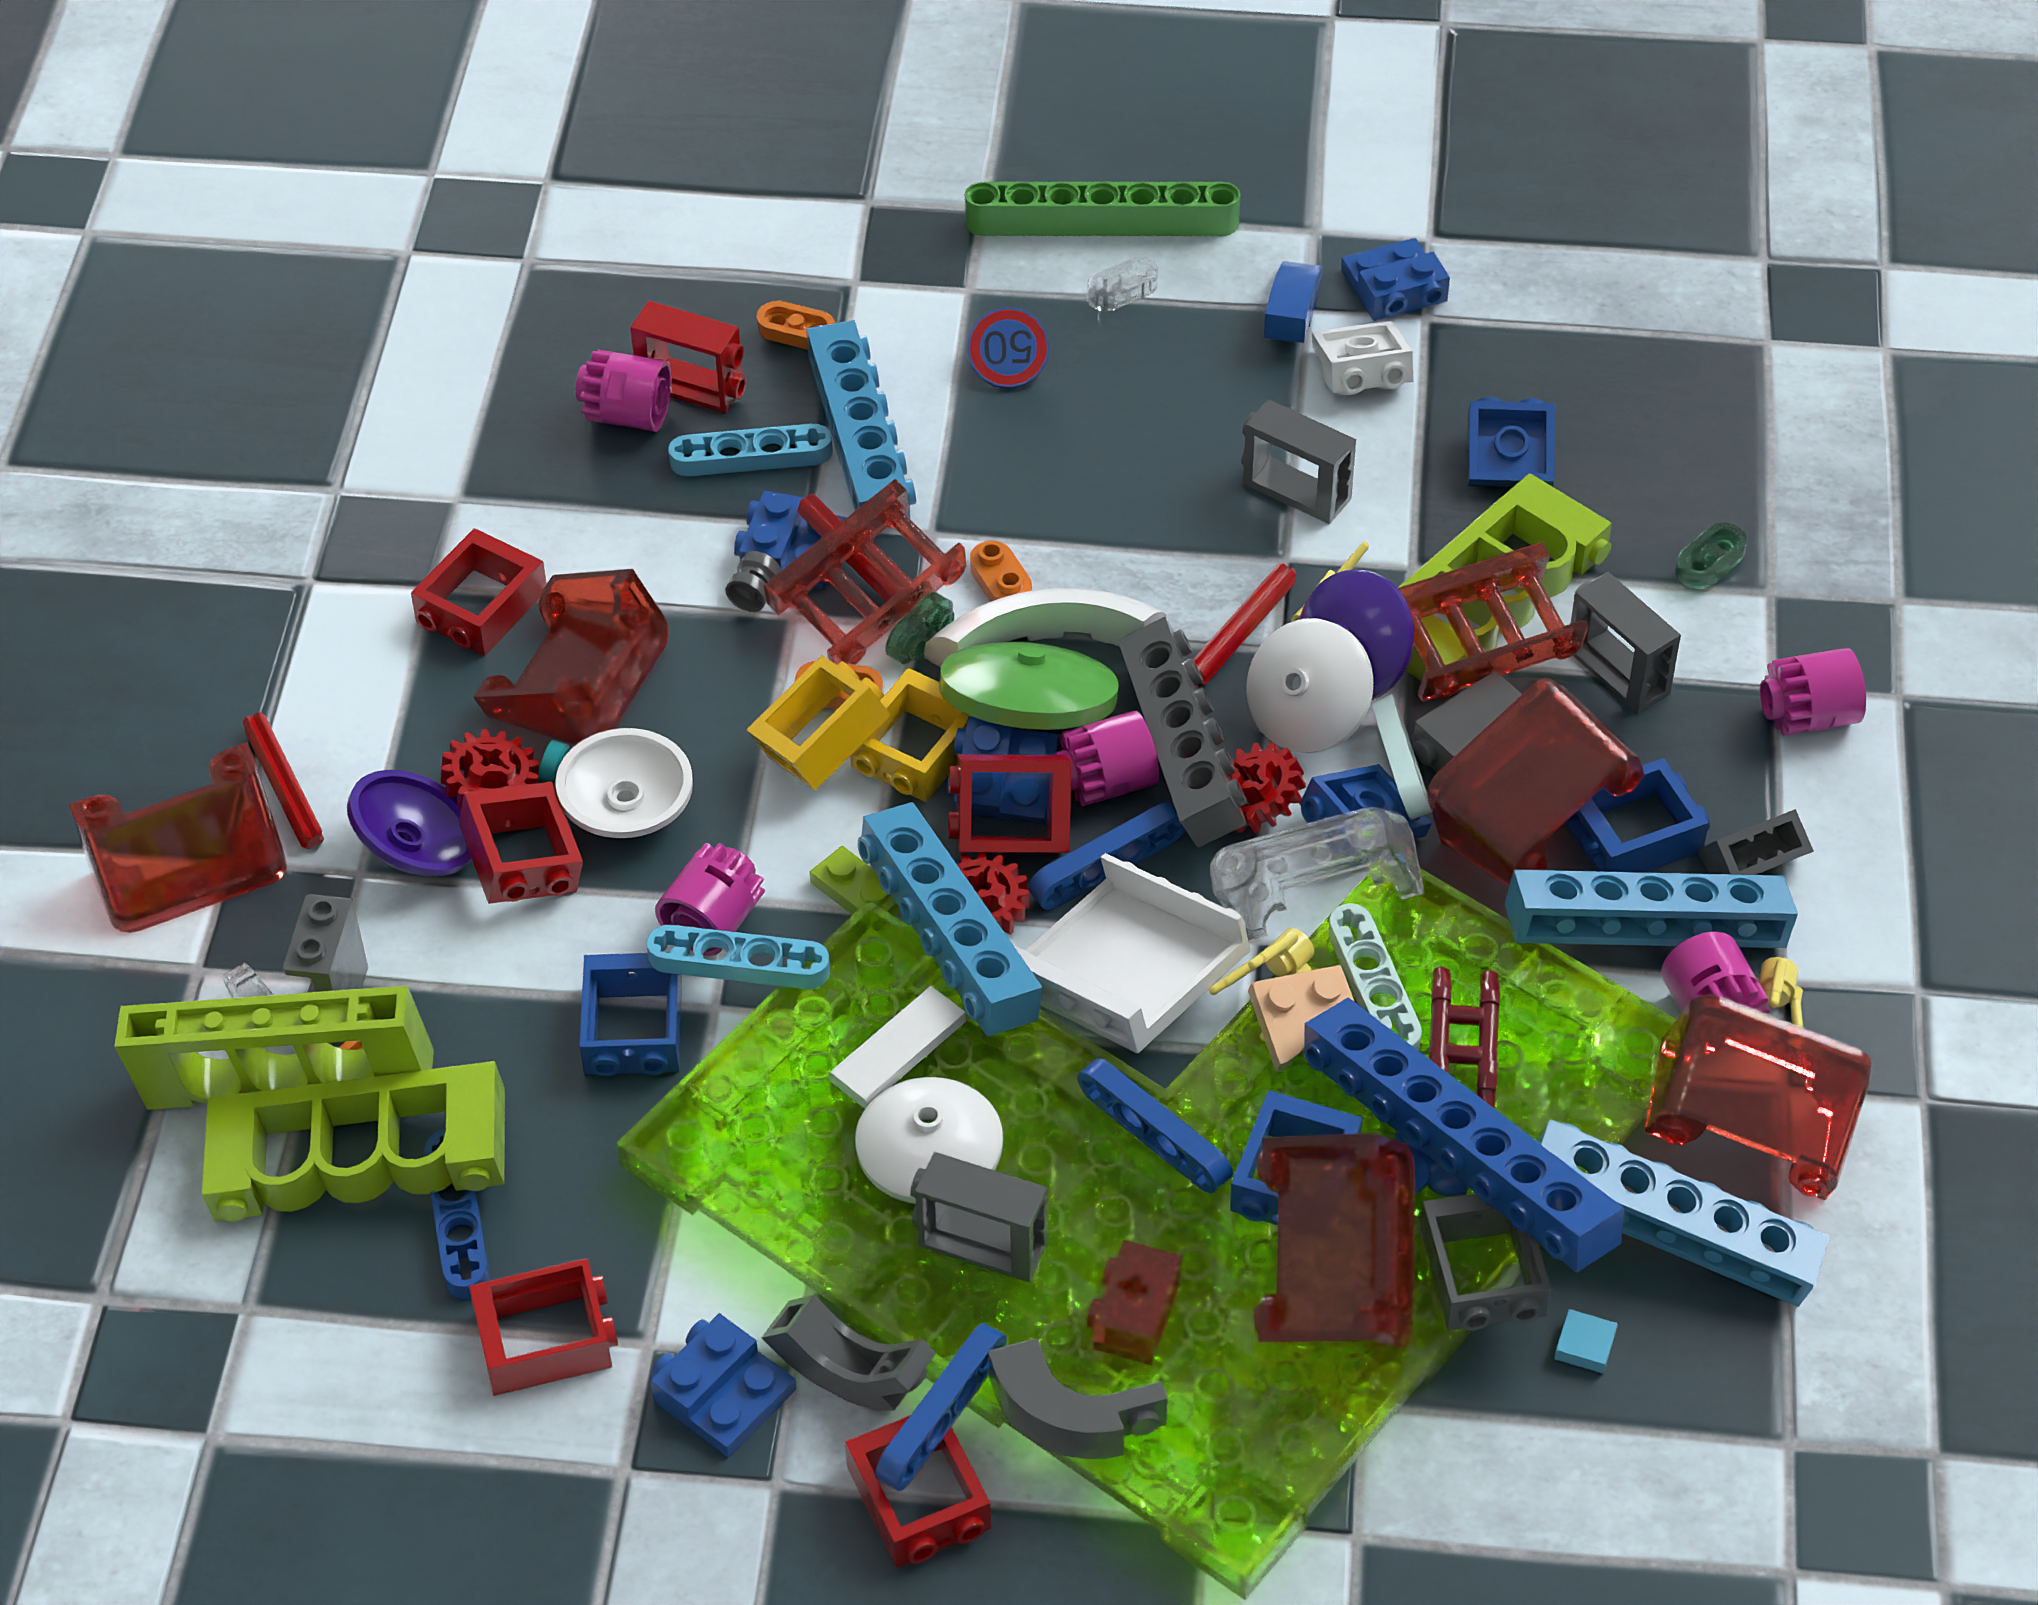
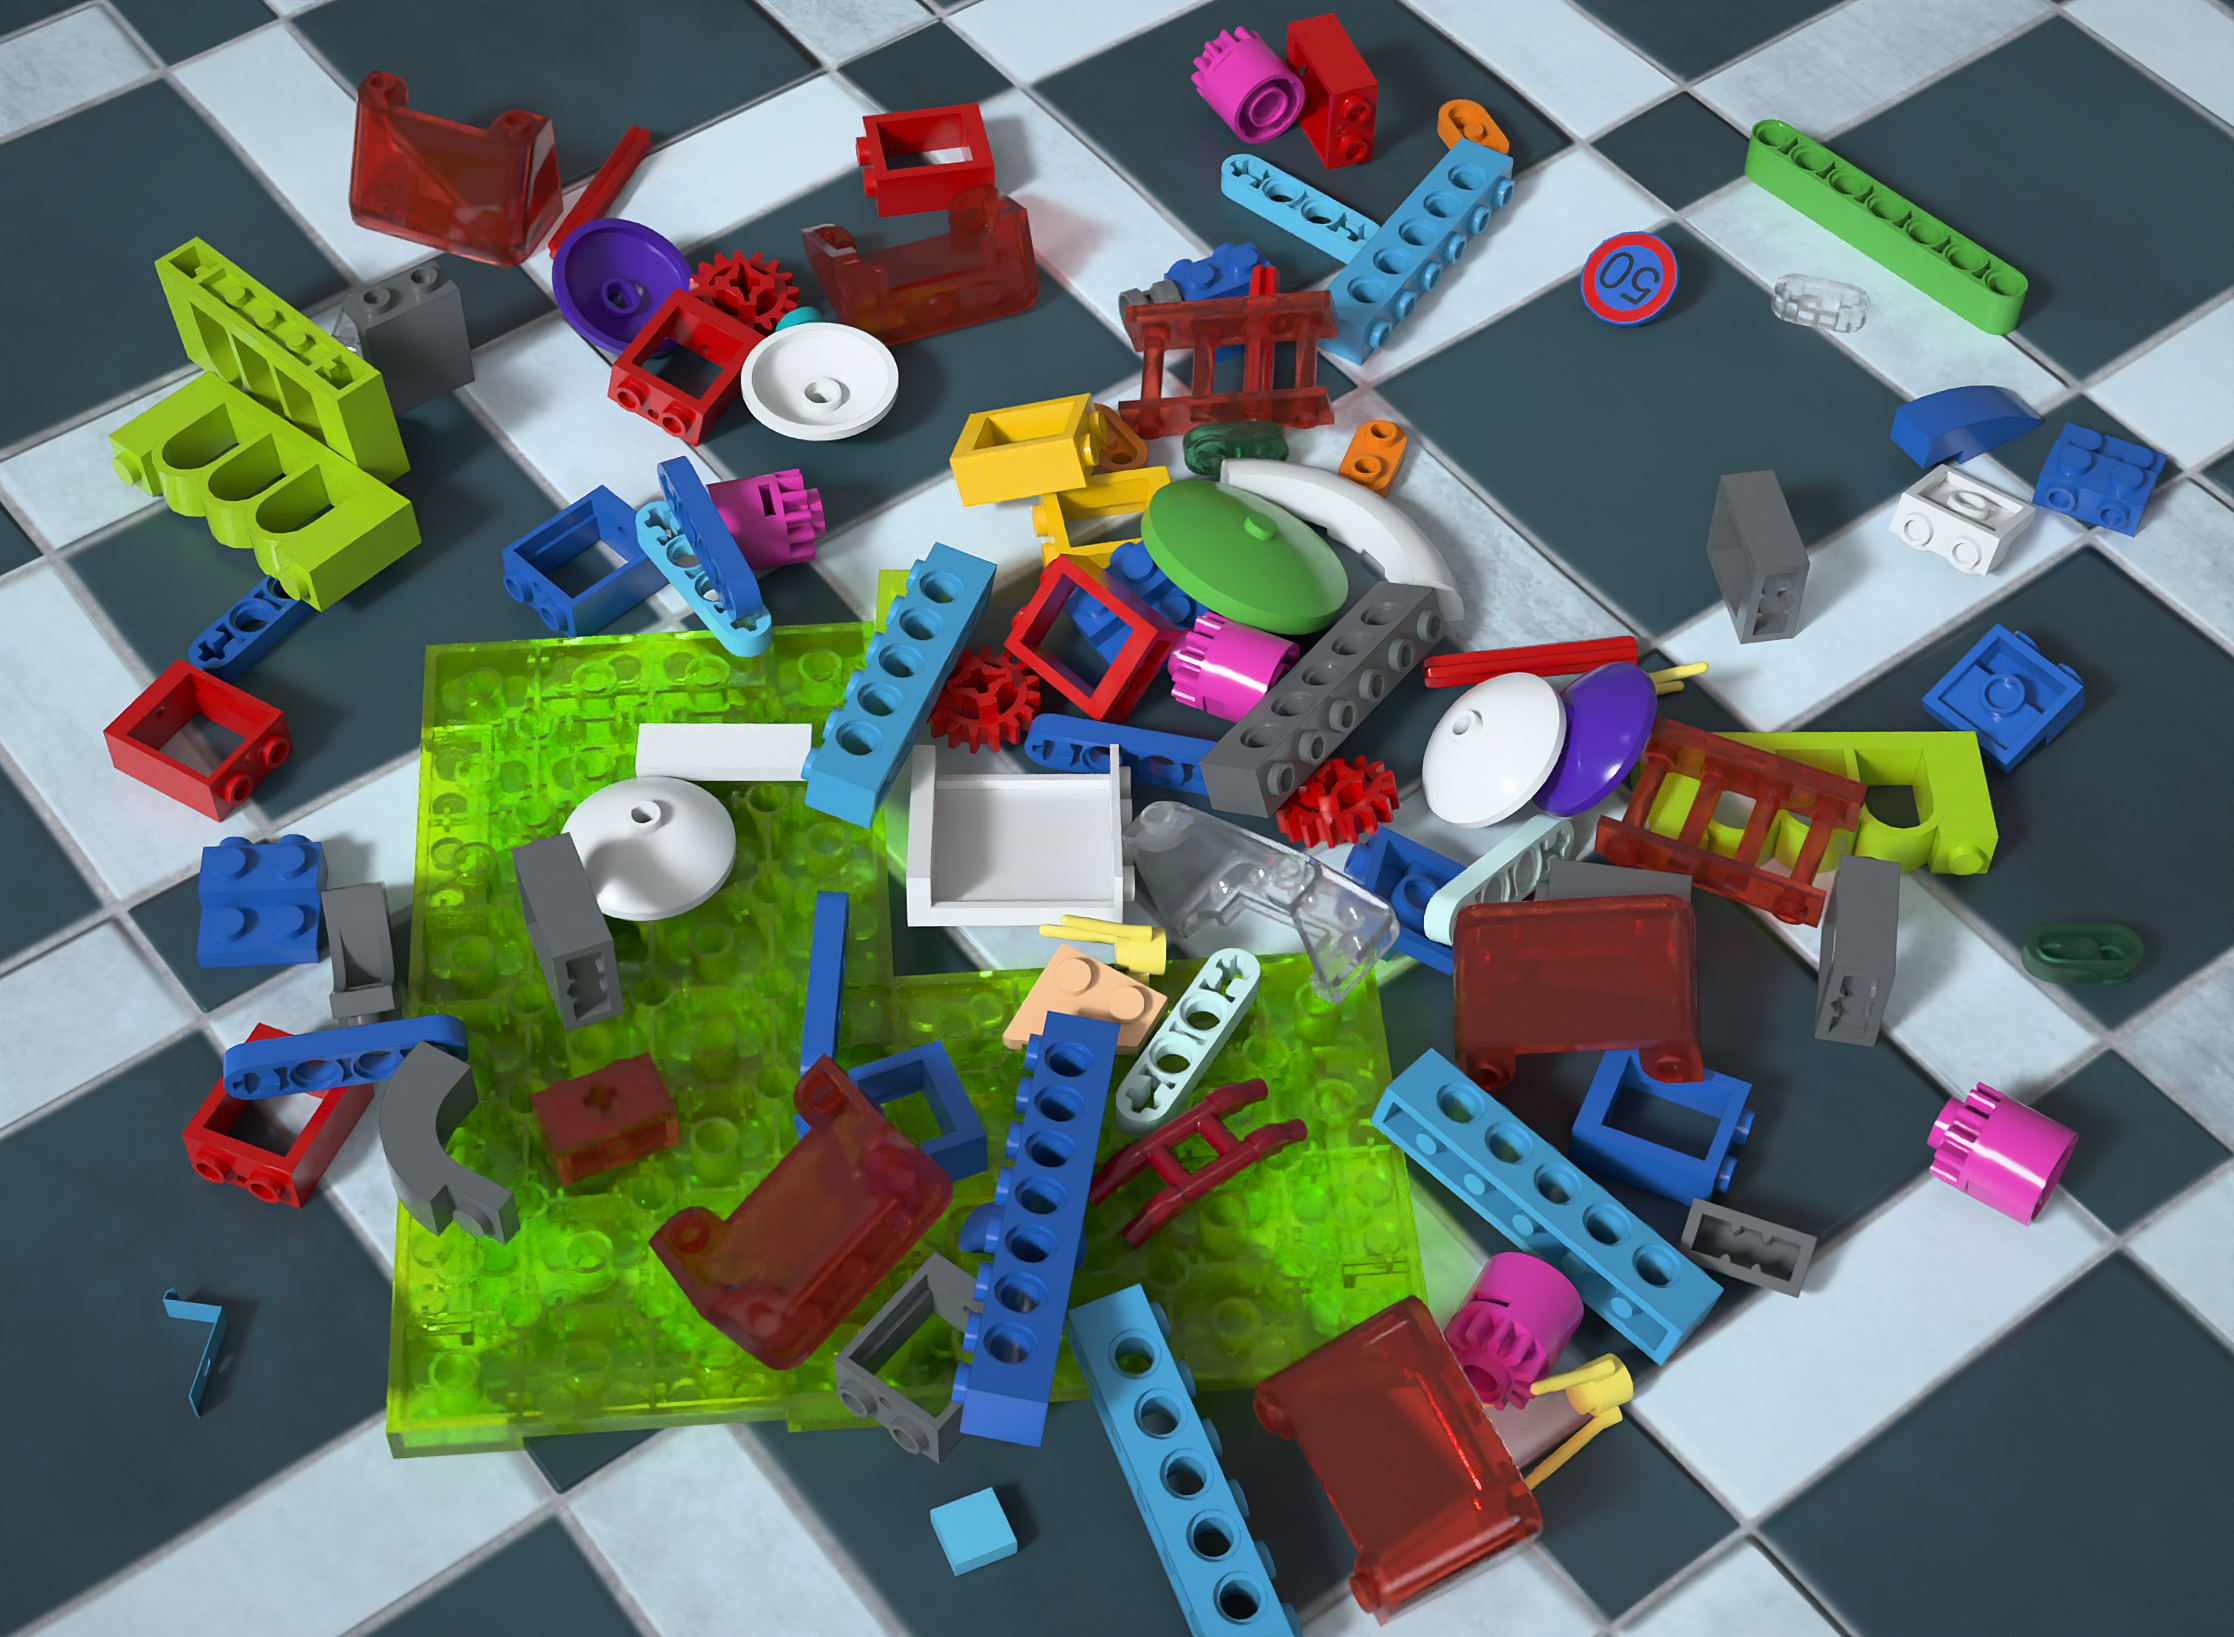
camera: 45 degrees right, 0 degrees up
none -> blue beam [657,455,763,622]

